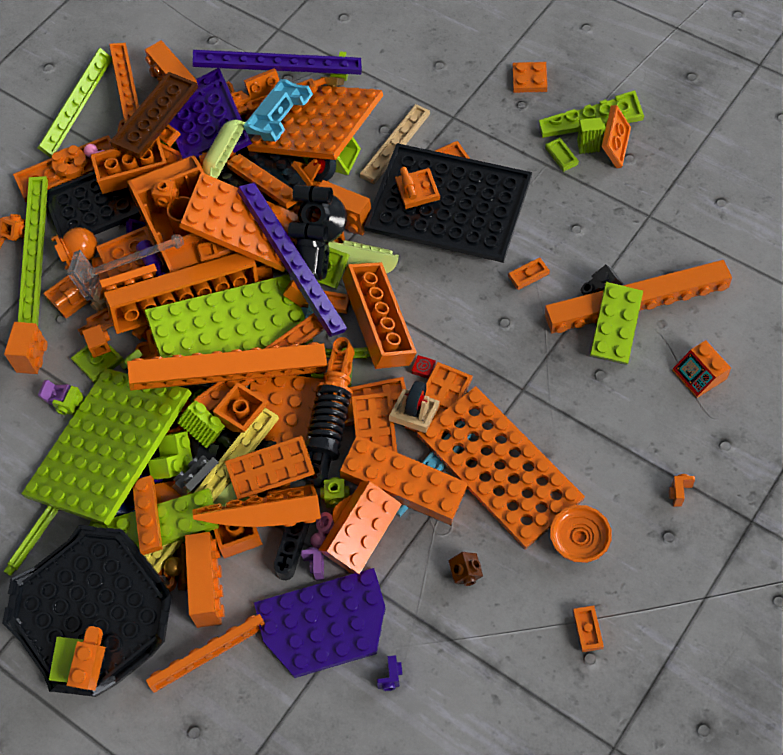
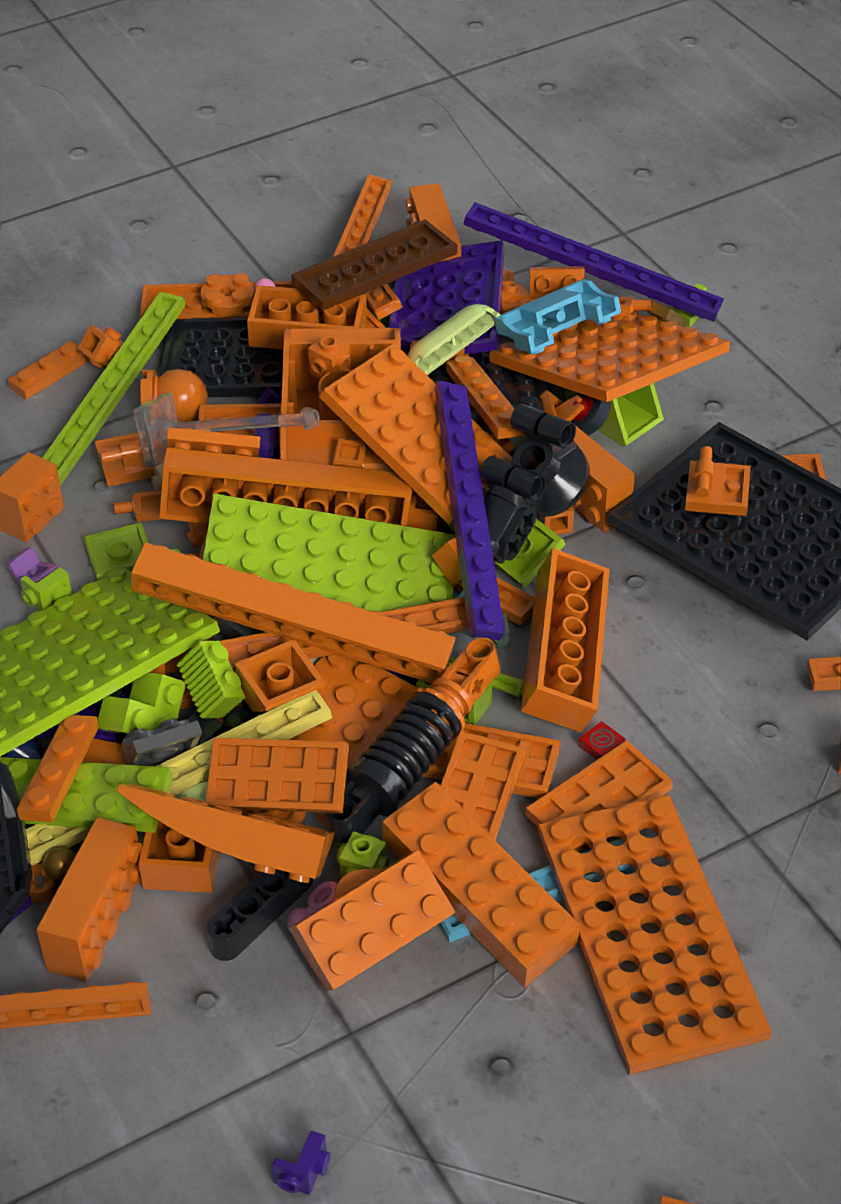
camera: 20 degrees right, 15 degrees down
lime plate [37,48,112,158] -> none
orange brick [82,324,111,358] -> none
dark purple plate [254,568,386,678] -> none
medium lavender bracket [301,547,324,580] -> none
yellowish green brick [328,240,399,274] -> none
tan tile [360,104,430,184] -> none
tan plate [389,381,440,433] -> none
reddish brown brick [448,552,483,586] -> none
orange hat [550,505,612,563] -> none

